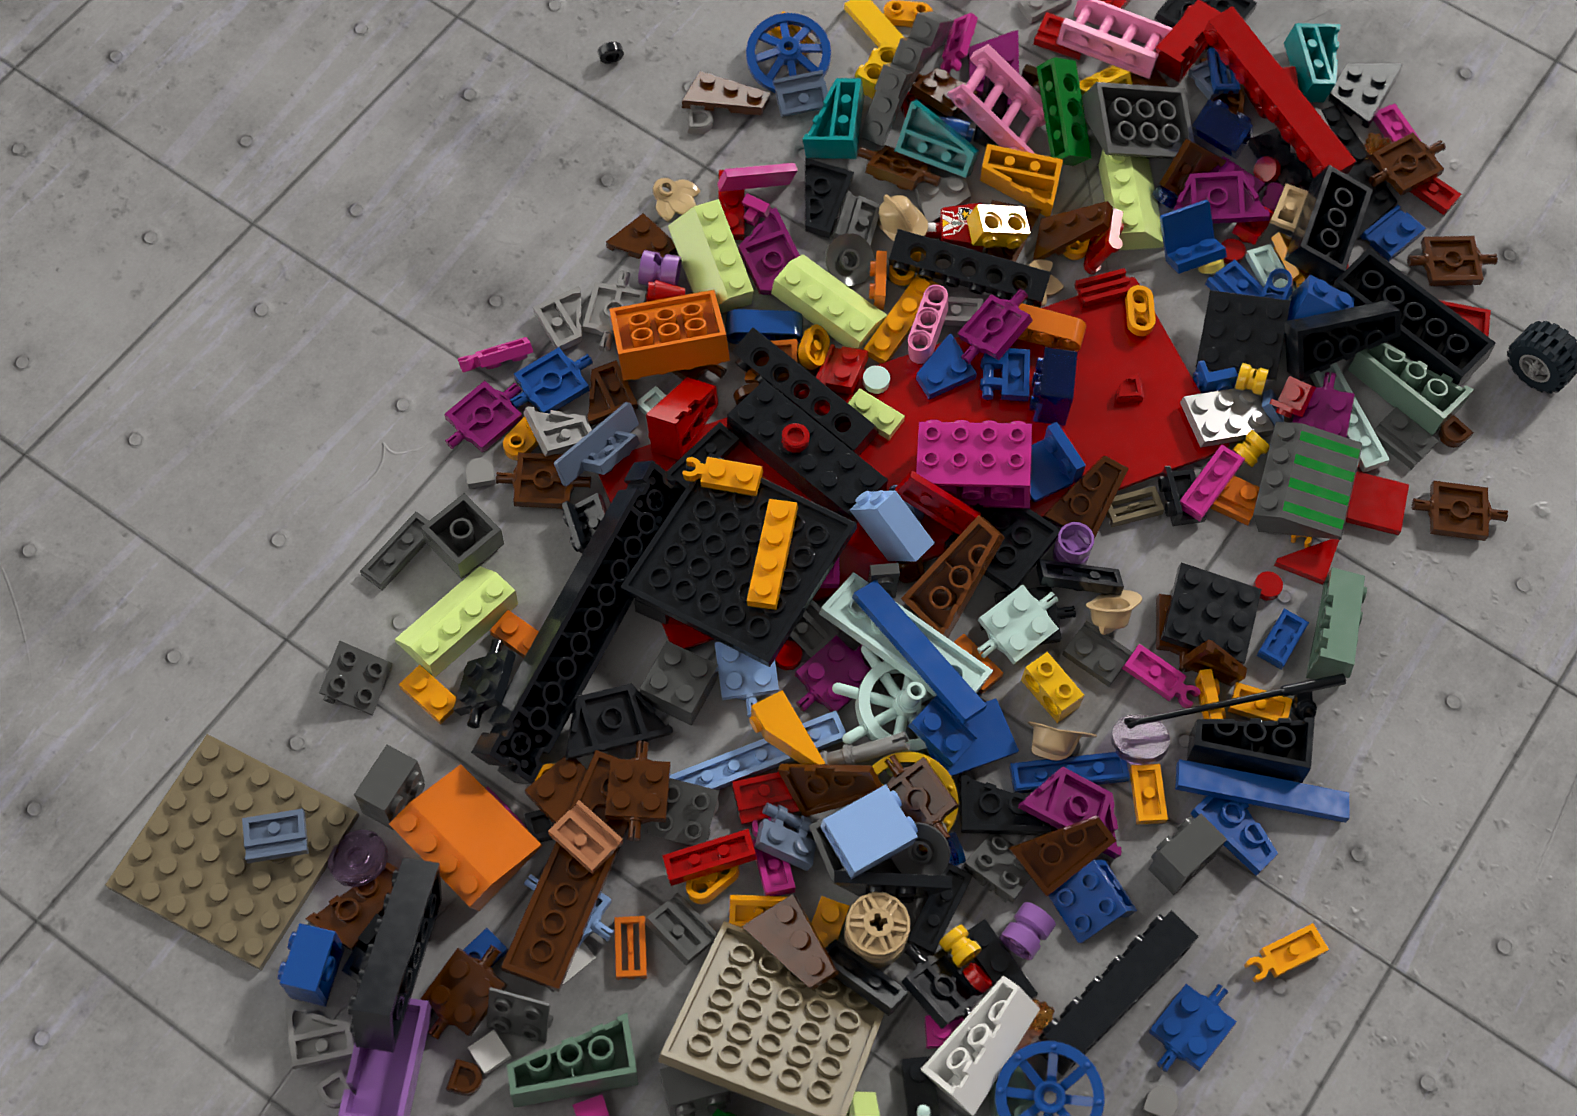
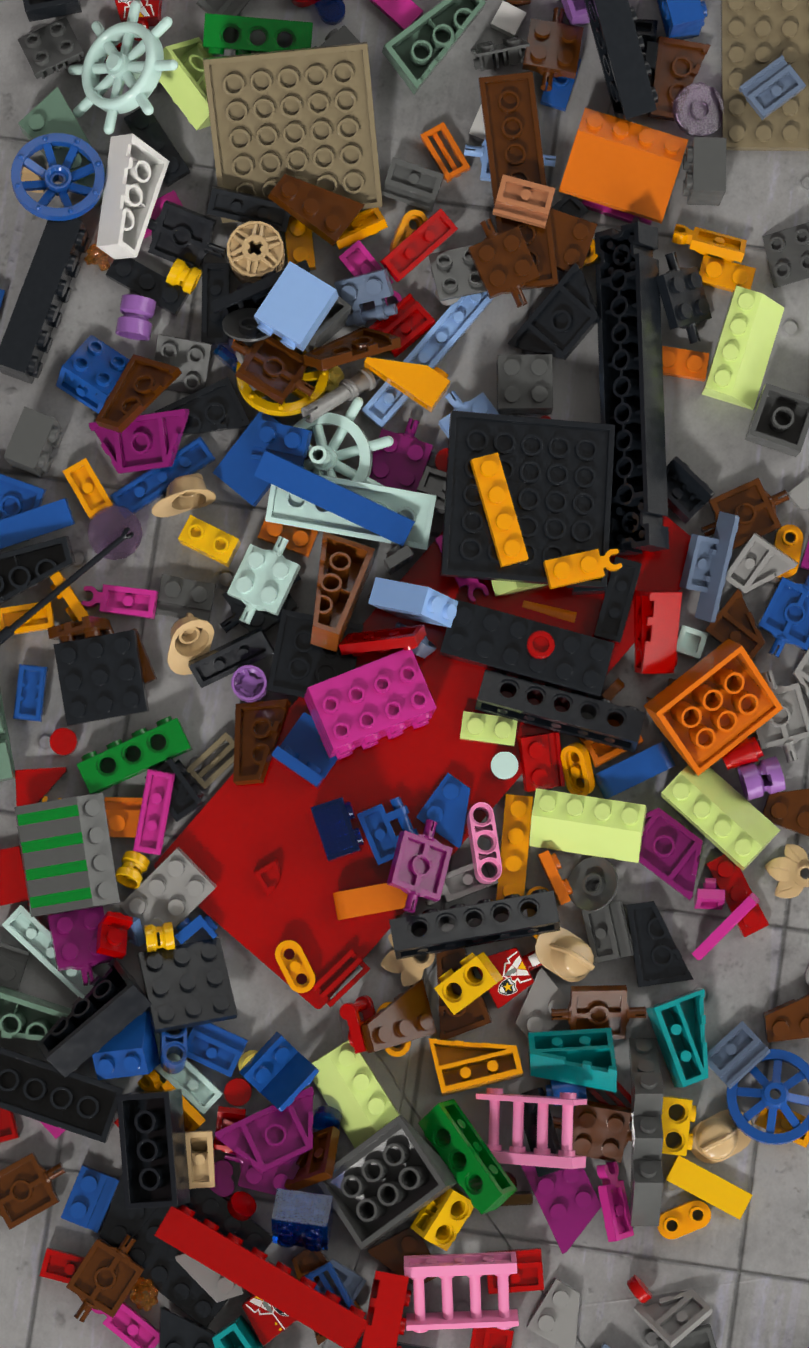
camera: 155 degrees right, 20 degrees up
red tile [963,963,992,993] -> none
none -> green brick [77,716,193,794]
none -> light orange plate [671,224,747,263]
none -> tan piece [691,1109,752,1164]

